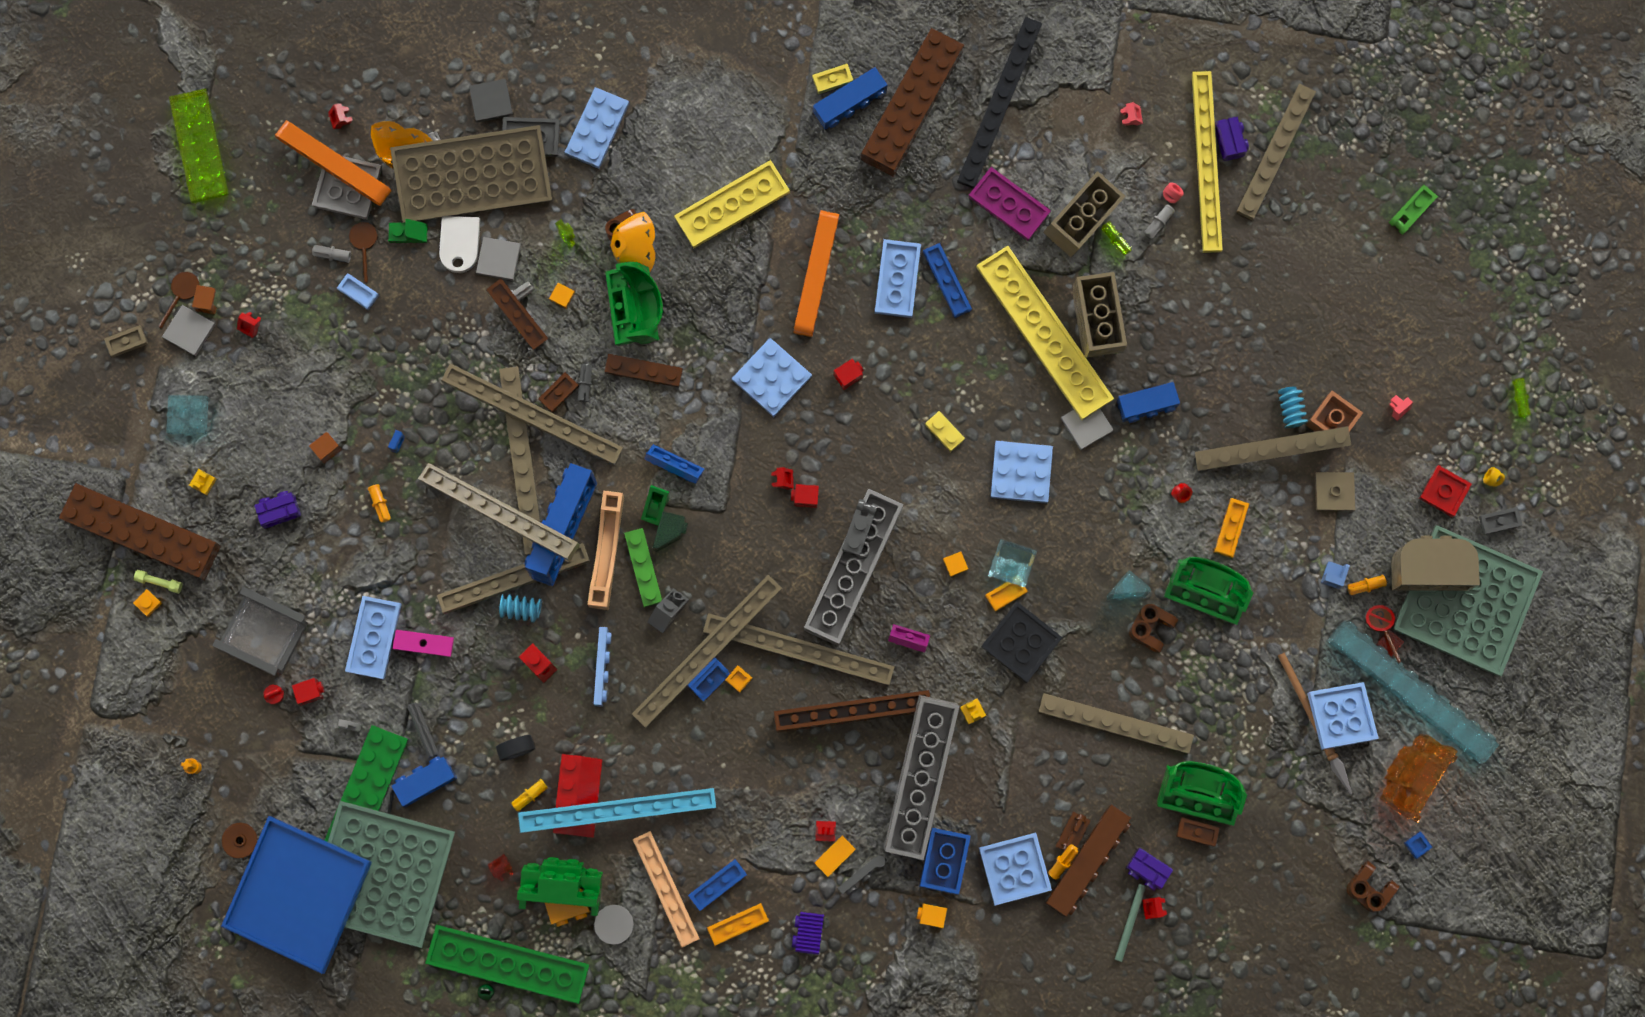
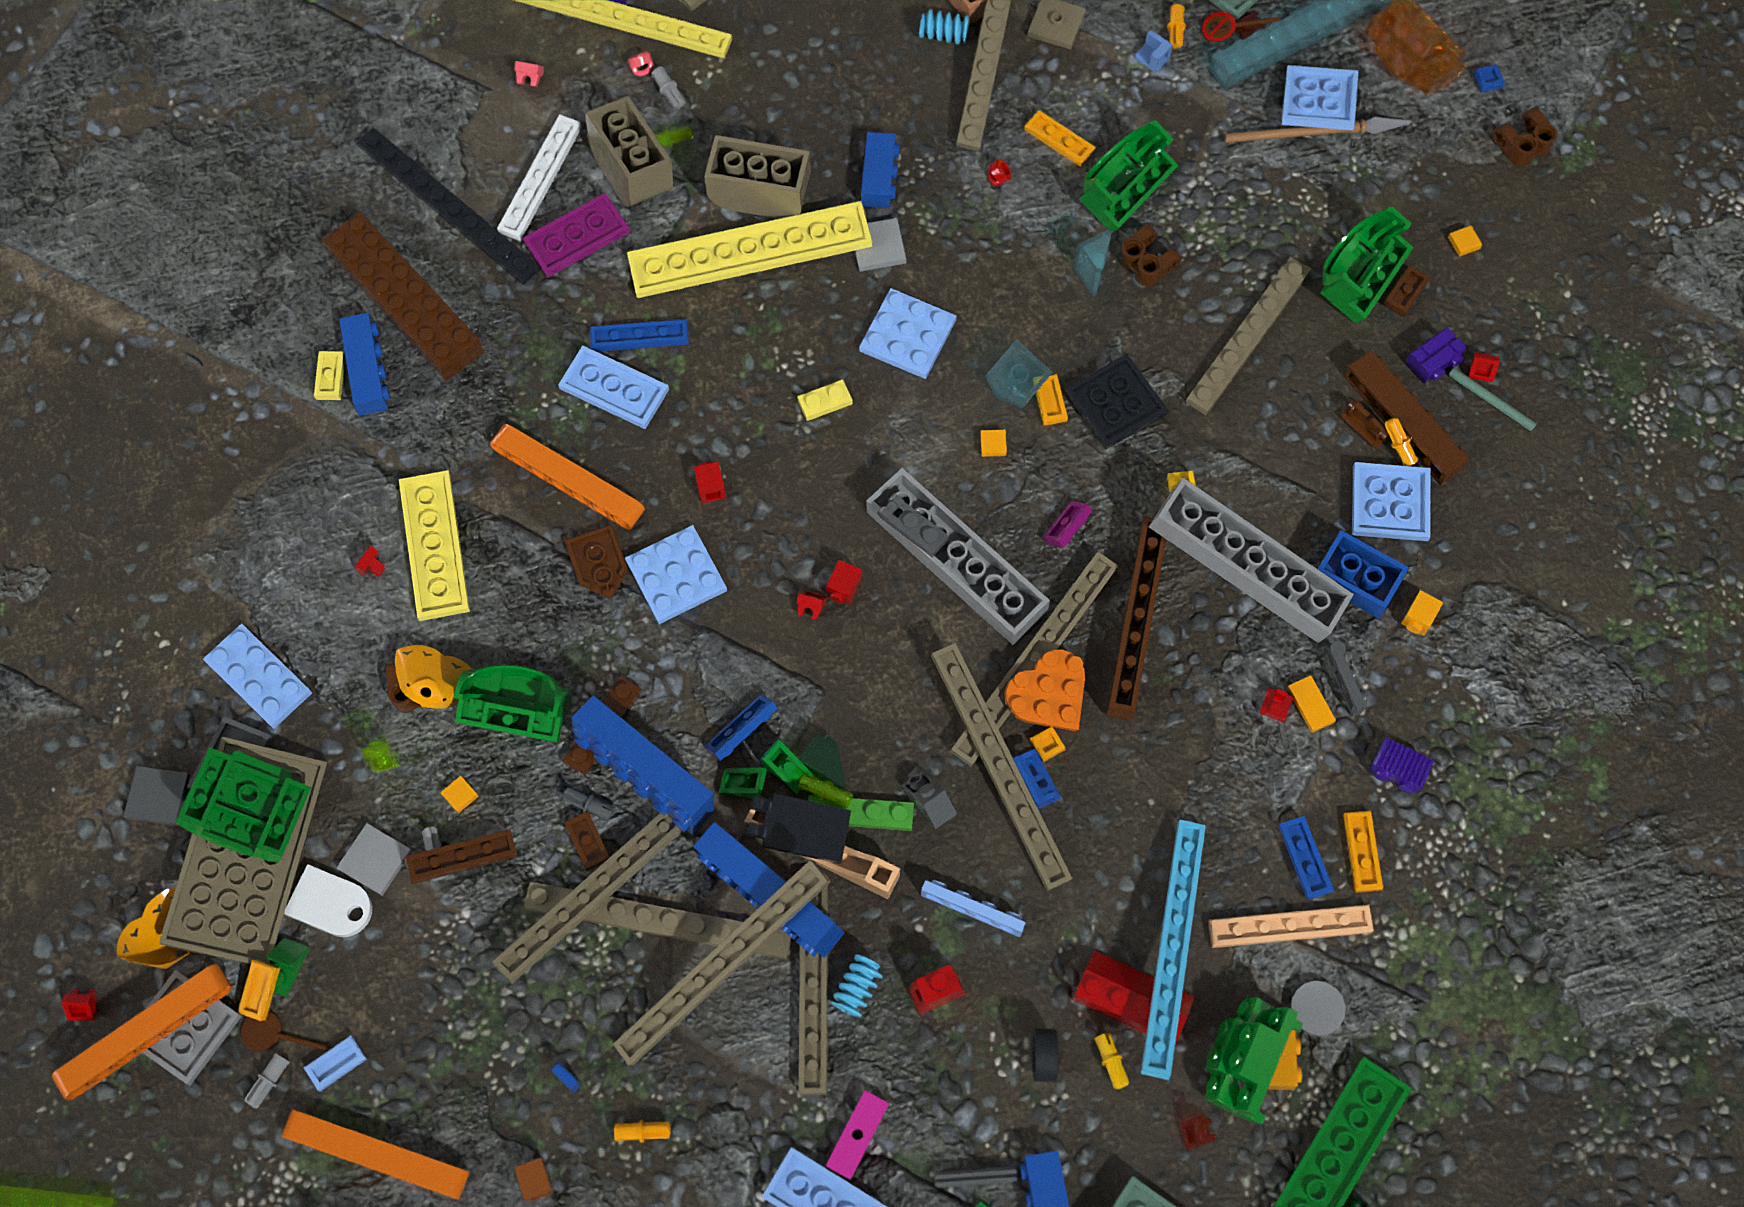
camera: 65 degrees left, 10 degrees down
none -> green slope [176,747,311,862]
none -> light orange tile [237,959,280,1021]
none -> orange beam [281,1110,470,1200]
none -> red tile [355,545,385,577]
none -> white plate [497,115,582,241]
none -> reddish brown tile [564,524,628,599]
none -> blue brick [571,696,714,835]
none -> green slope [719,768,767,800]
none -> black tile [745,793,851,864]
none -> clear neon green pin [798,773,853,809]
none -> orange plate [1004,650,1085,732]
none -> light orange tile [1448,226,1482,257]

